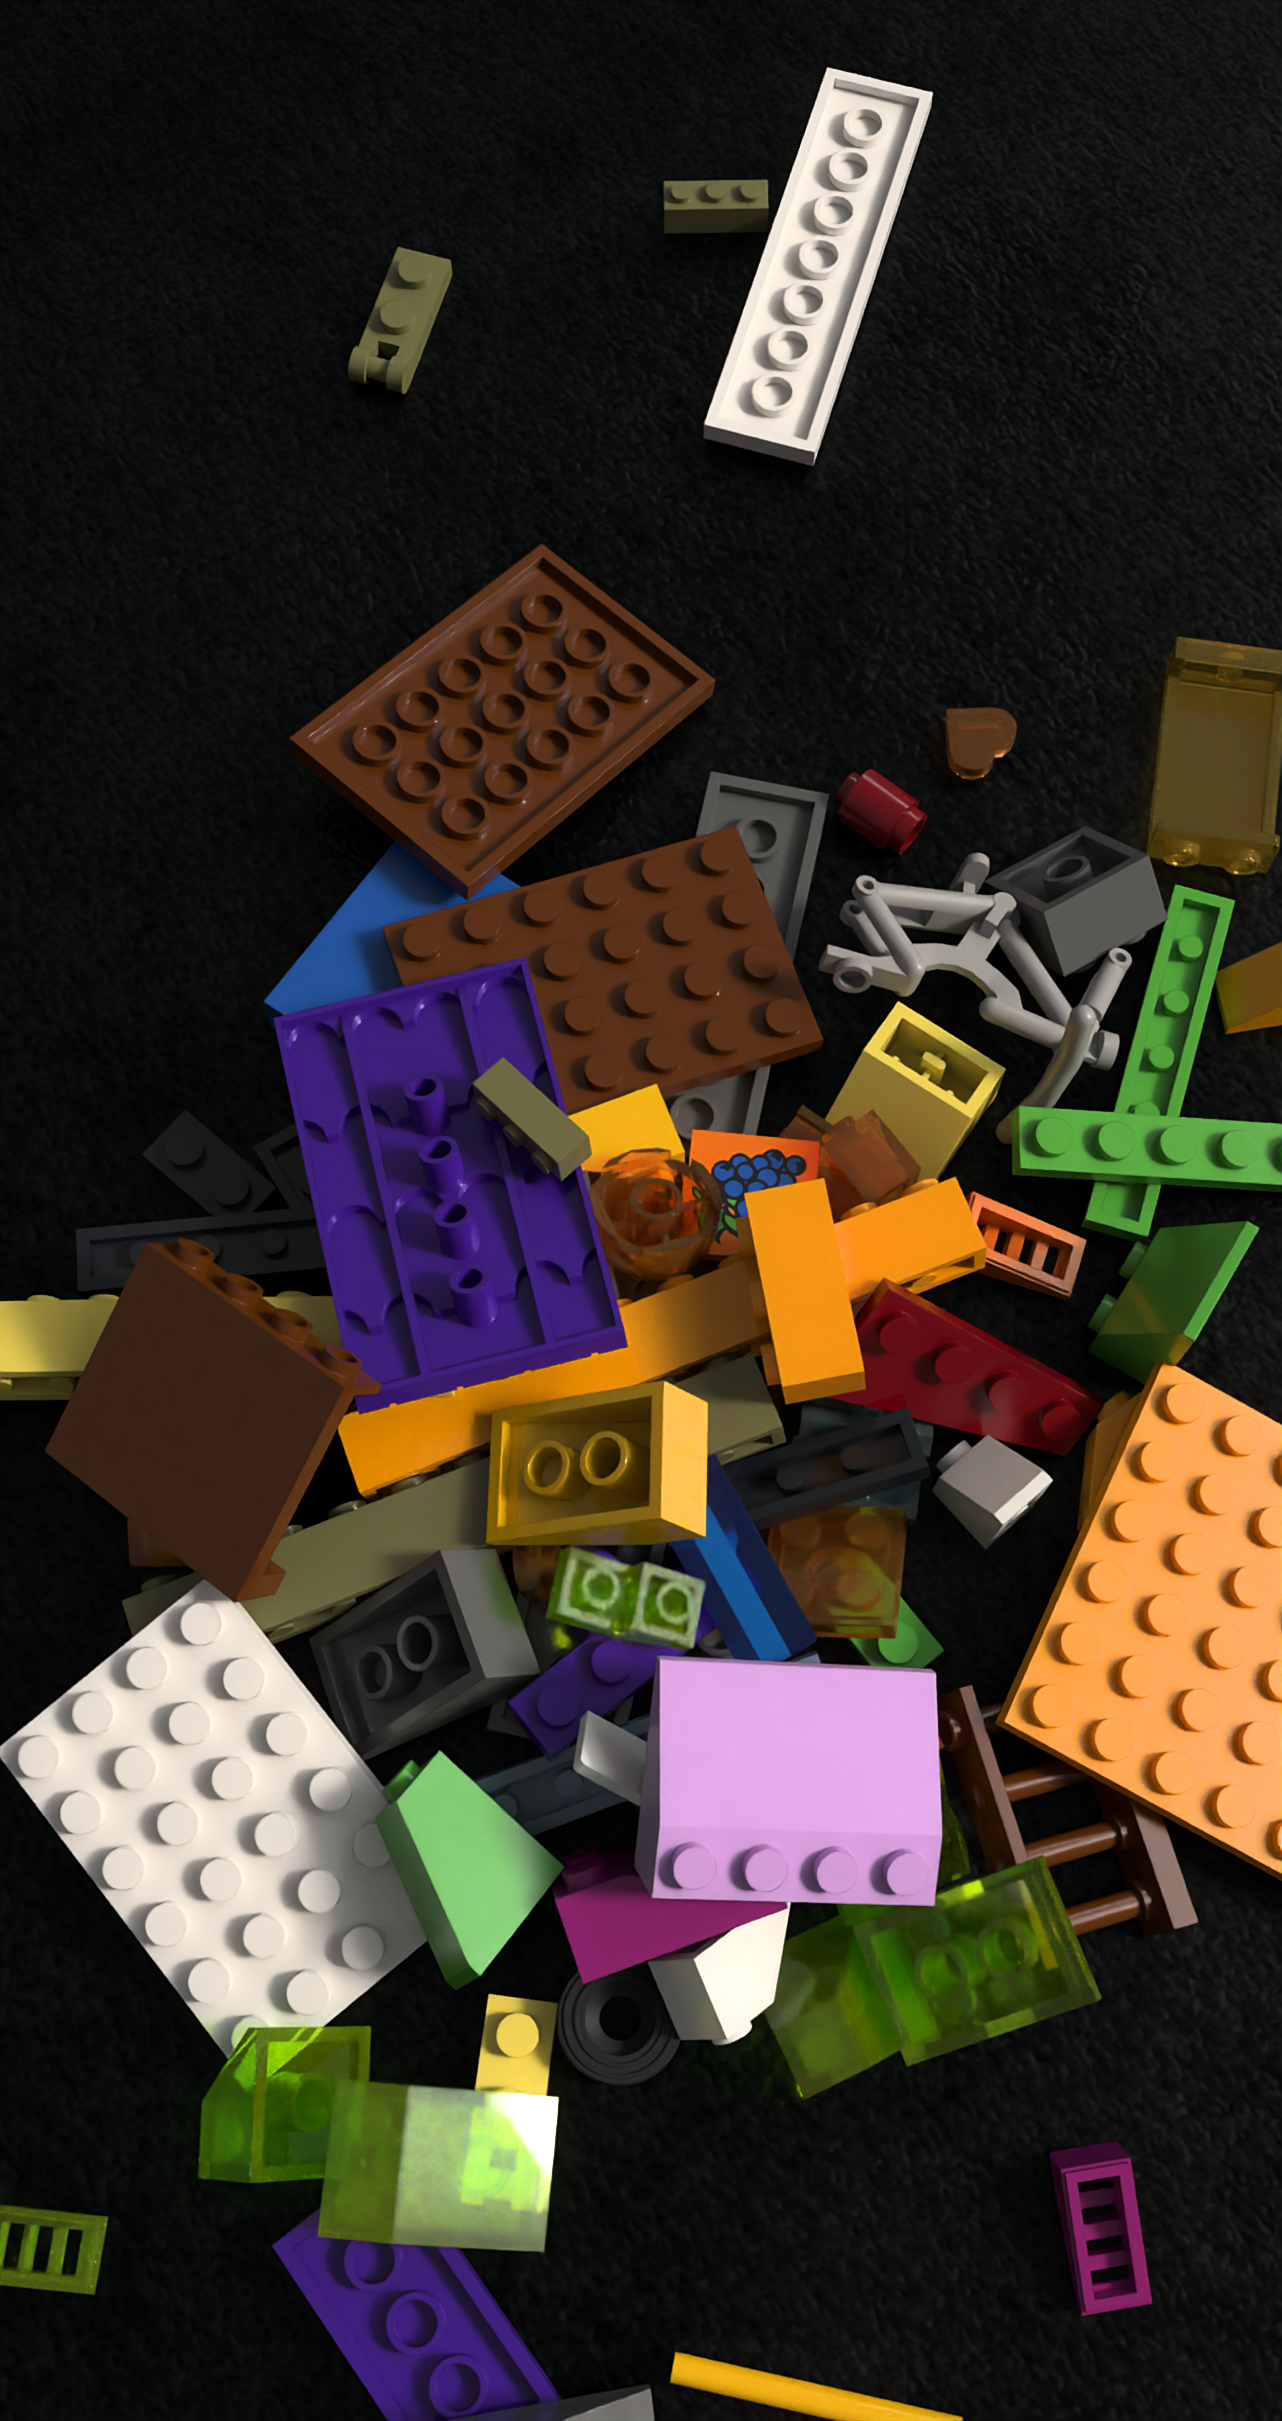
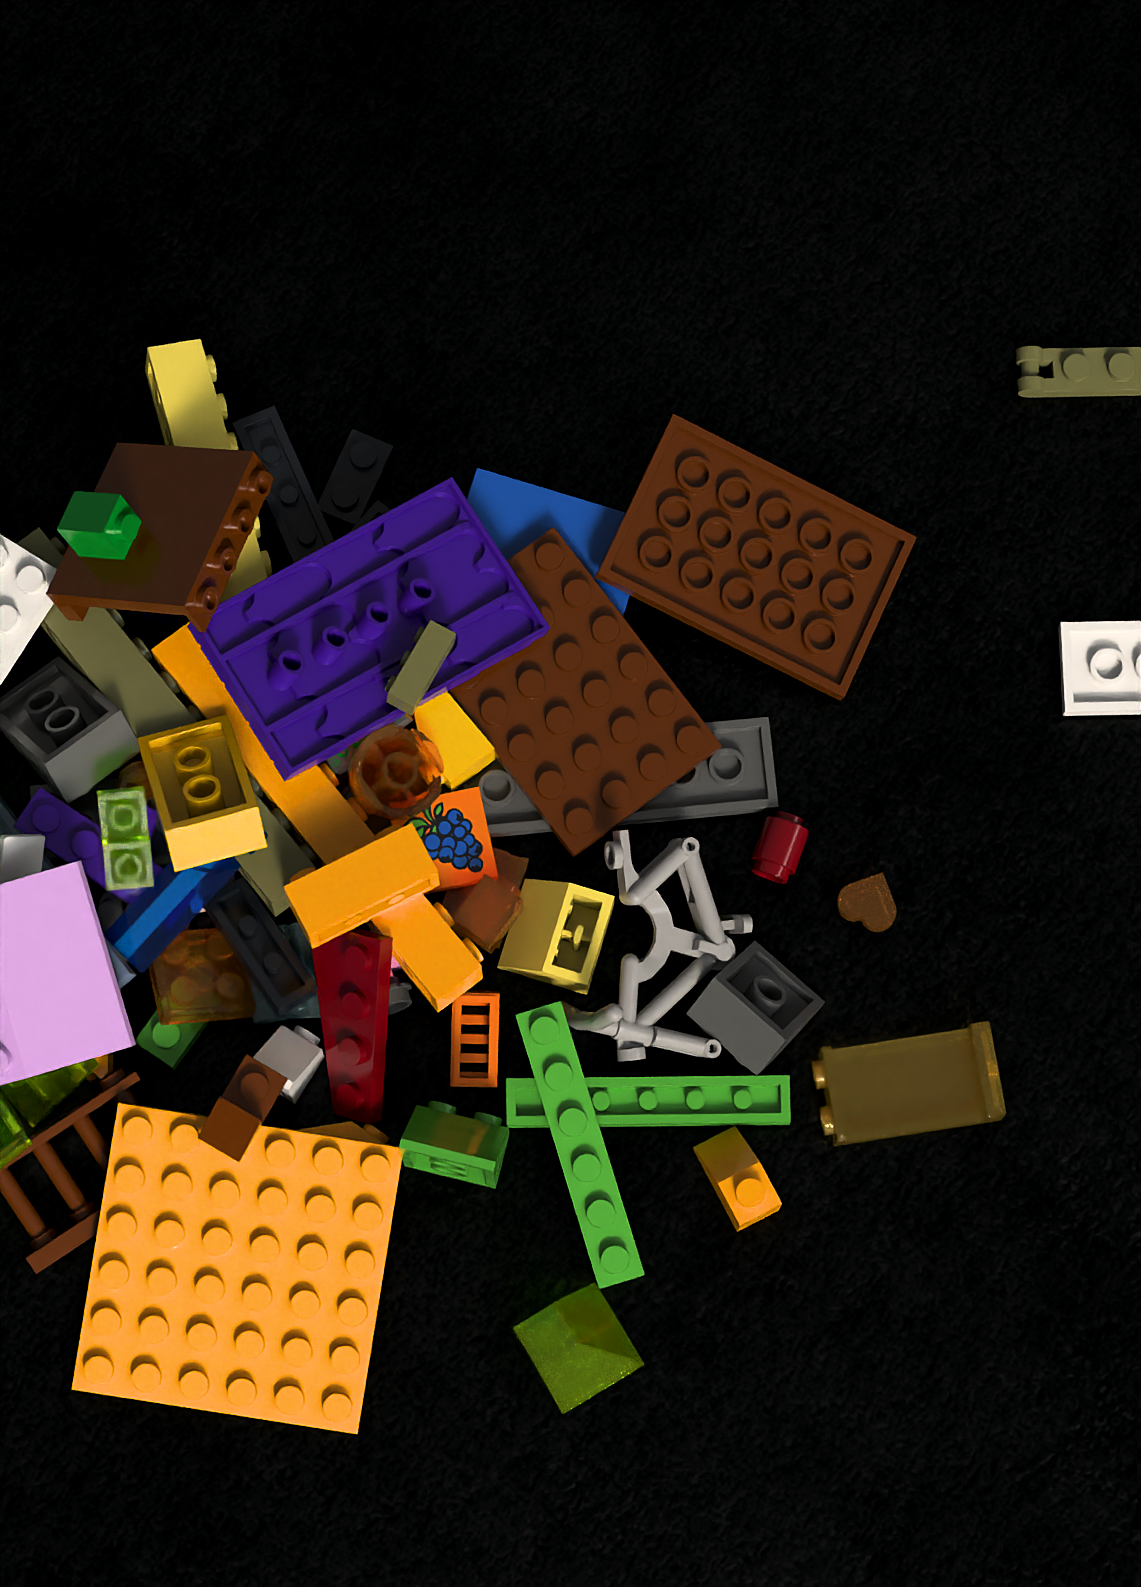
camera: 70 degrees right, 5 degrees up
none -> green brick [57,491,142,560]
none -> reddish brown slope [198,1054,288,1162]

